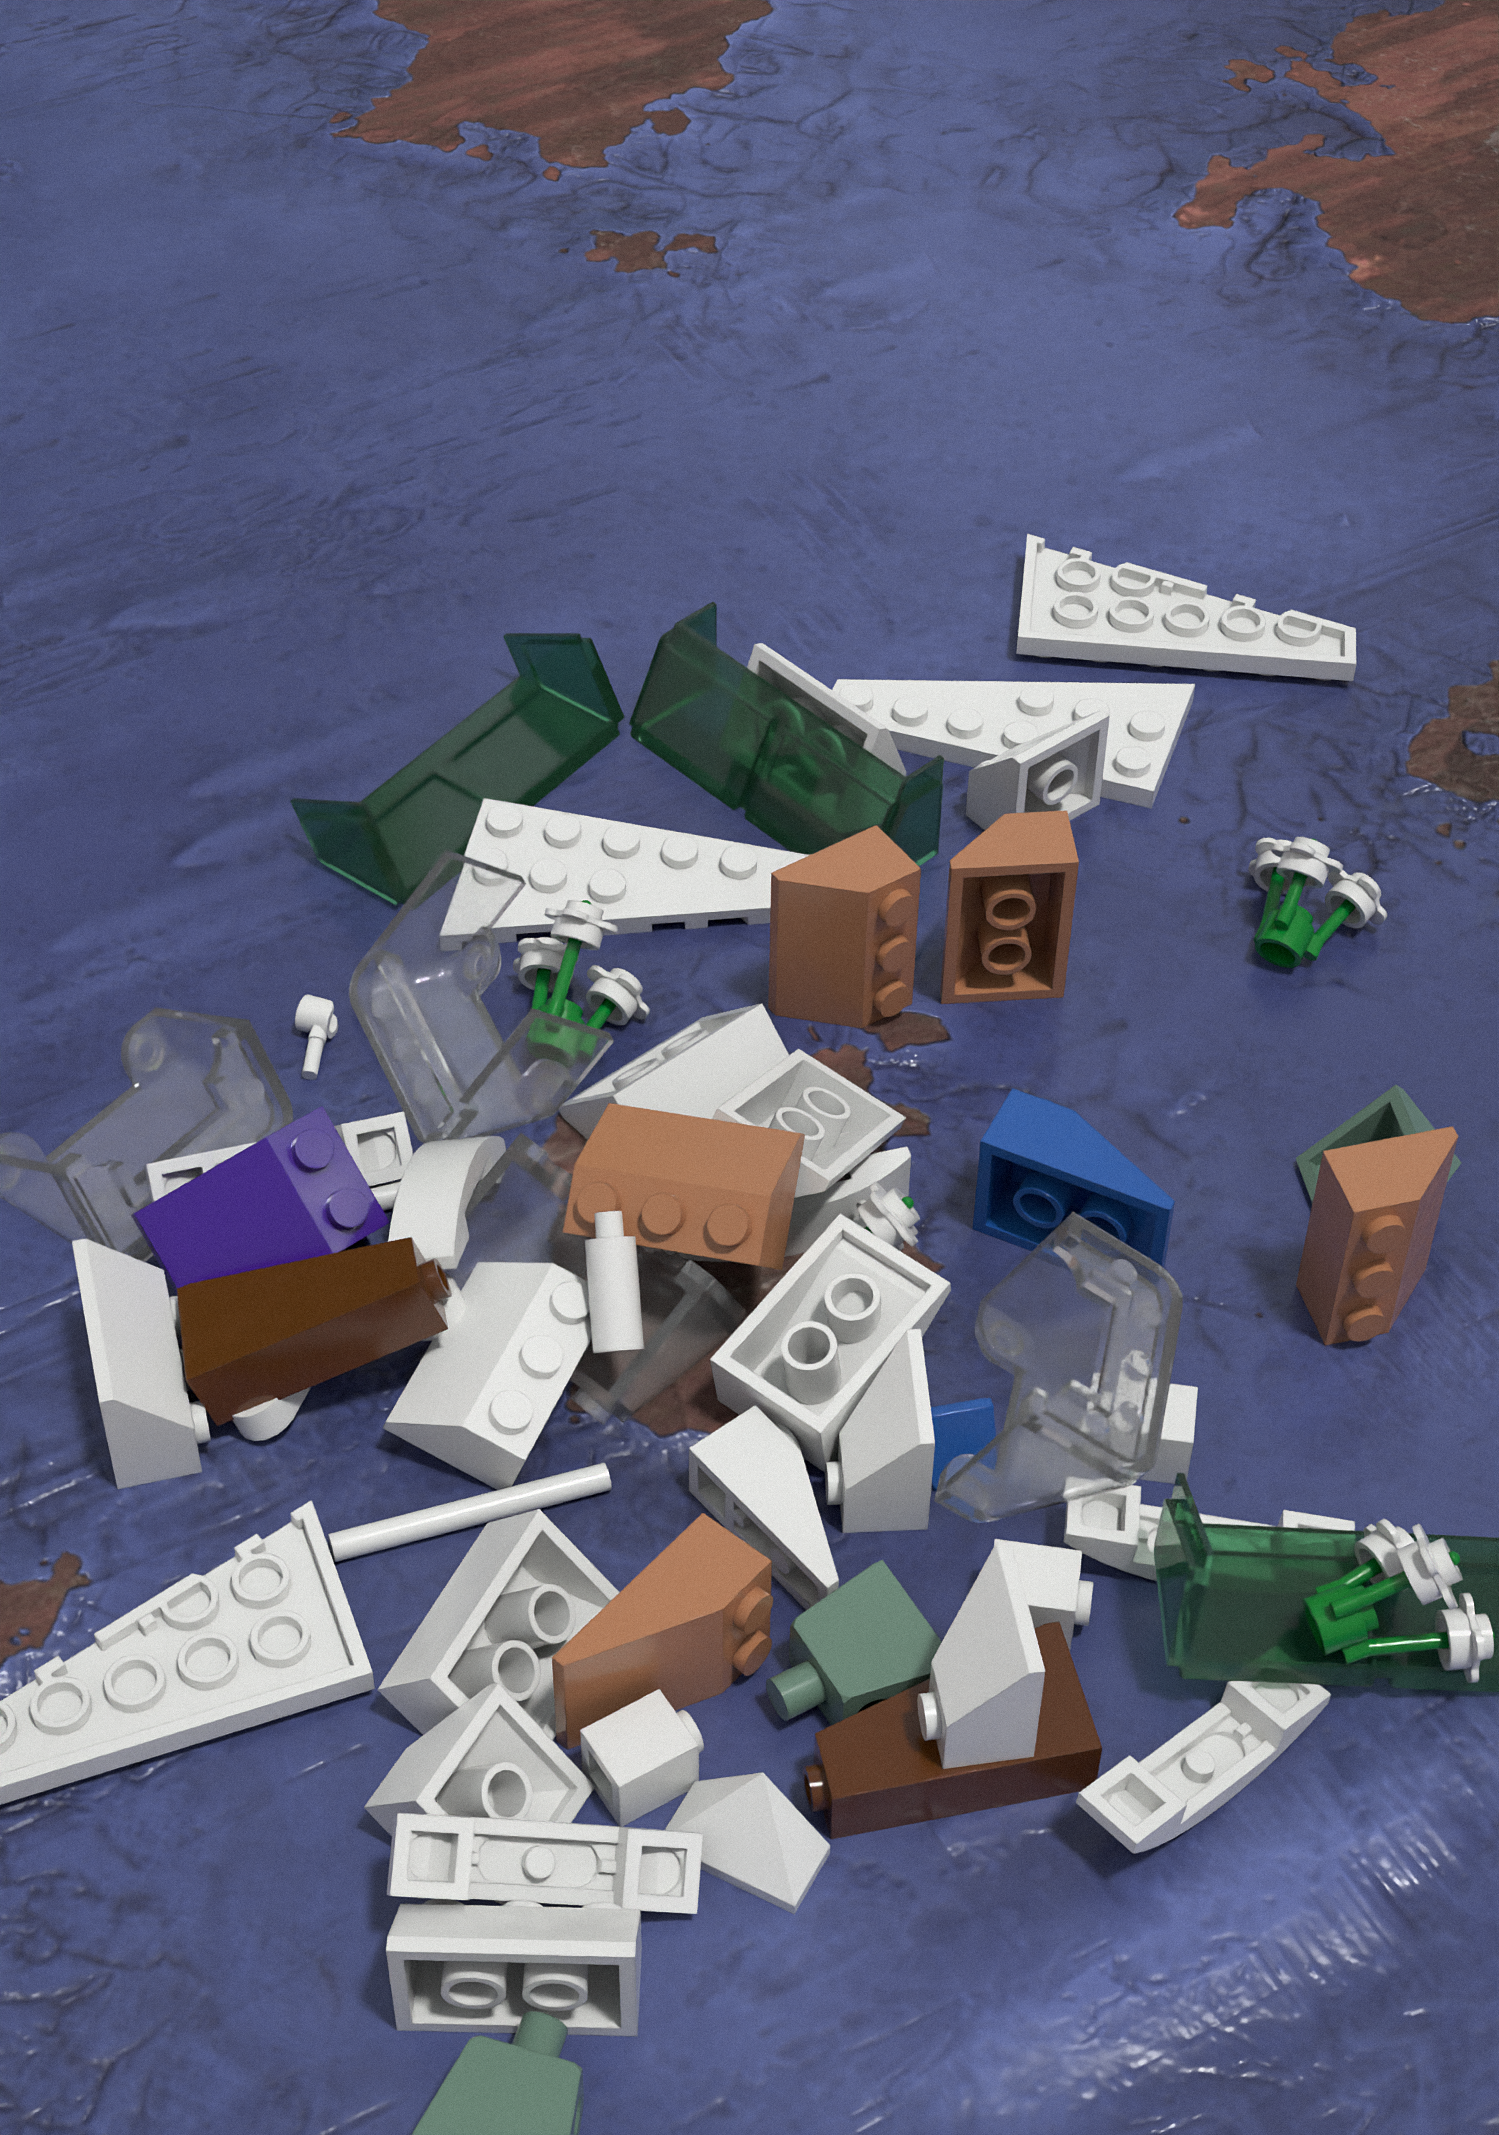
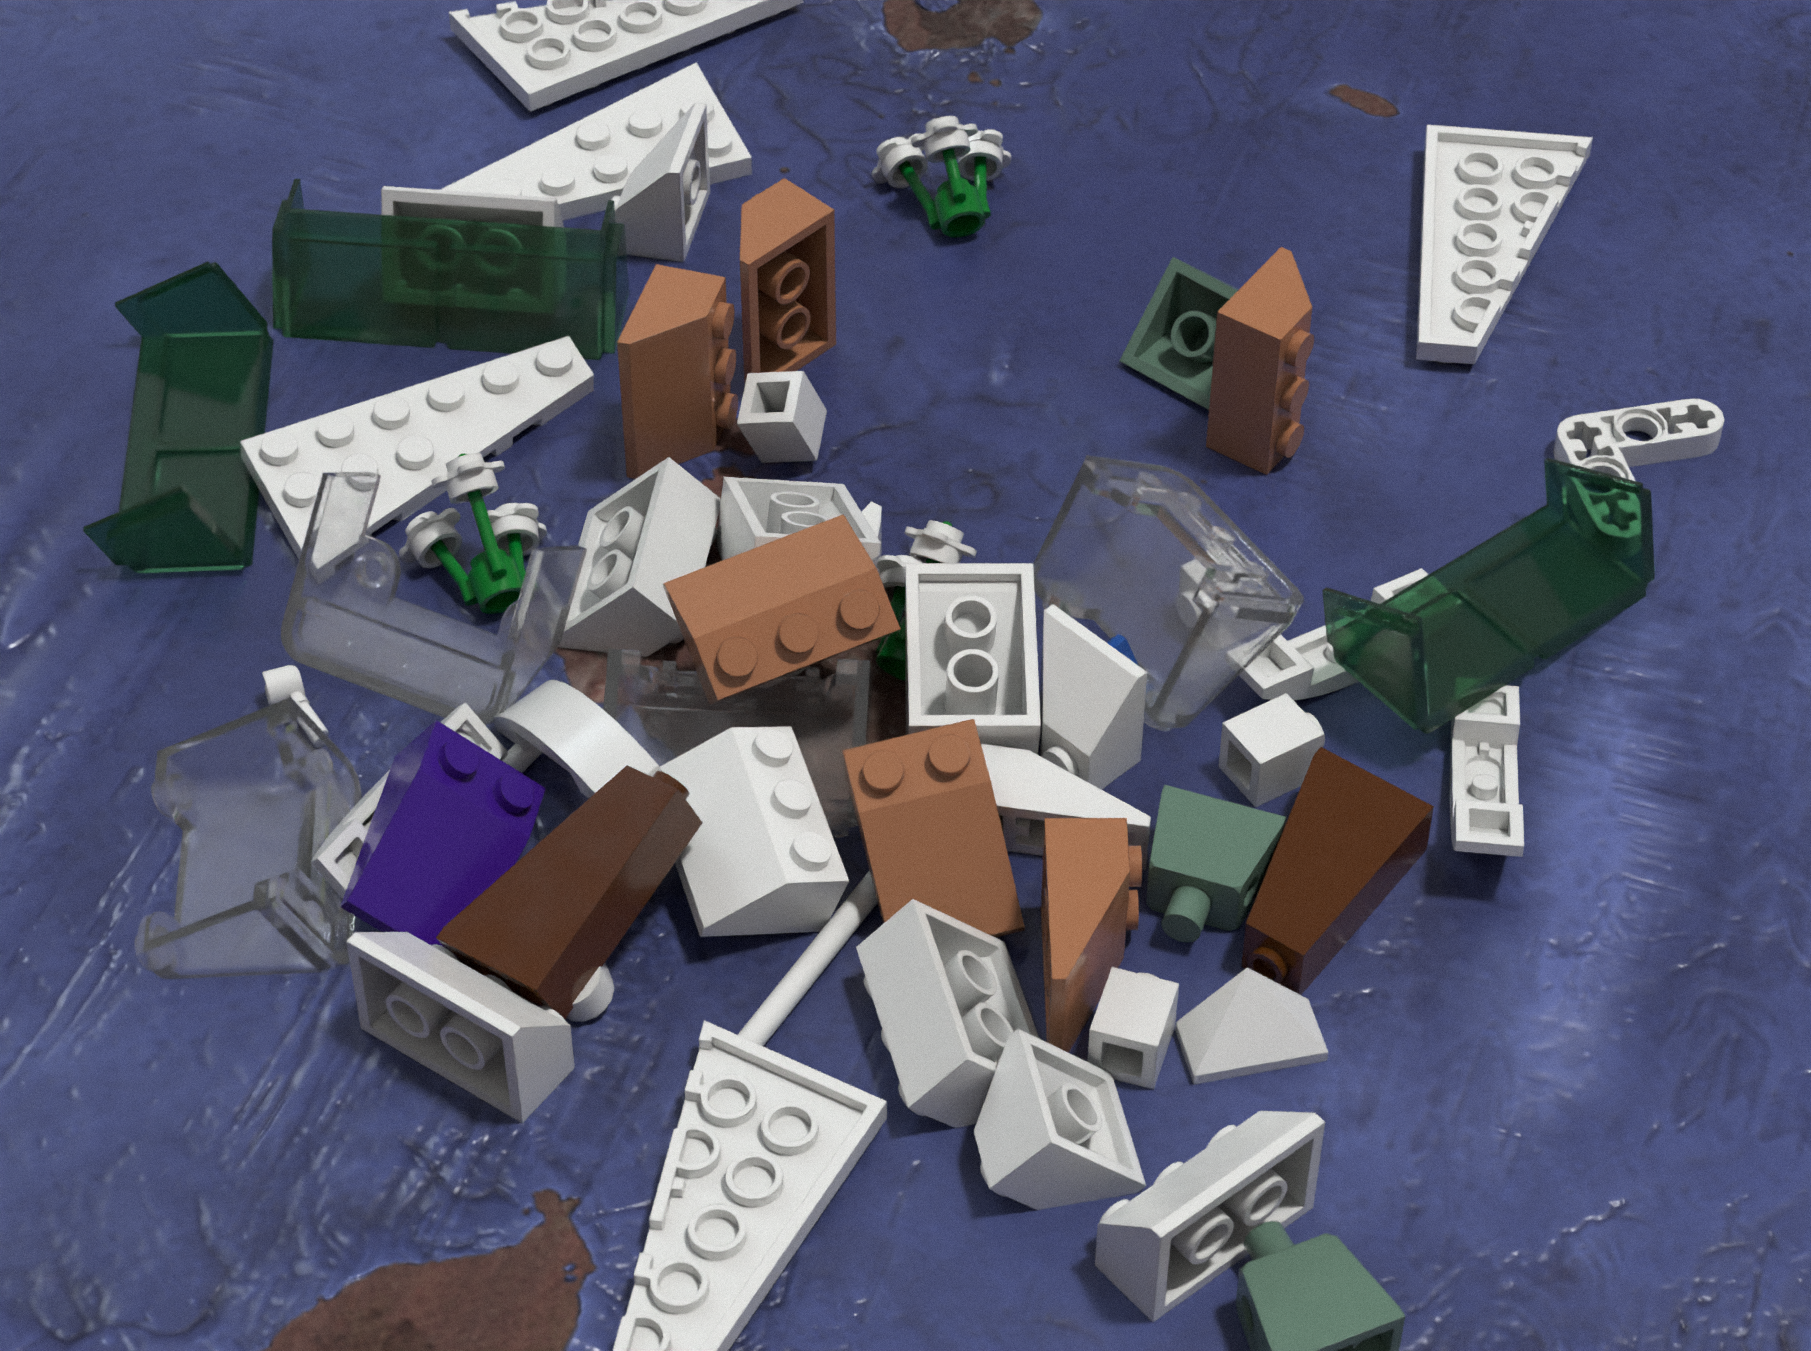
camera: 40 degrees left, 0 degrees up
white slope [387,1813,703,1914] -> none
white cylinder [585,1211,644,1353] -> none
white slope [917,1541,1045,1769] -> none
blue slope [972,1088,1175,1298] -> none
plant [1302,1519,1495,1683] -> none
none -> white brick [737,371,827,463]
none -> nougat slope [843,719,1025,938]

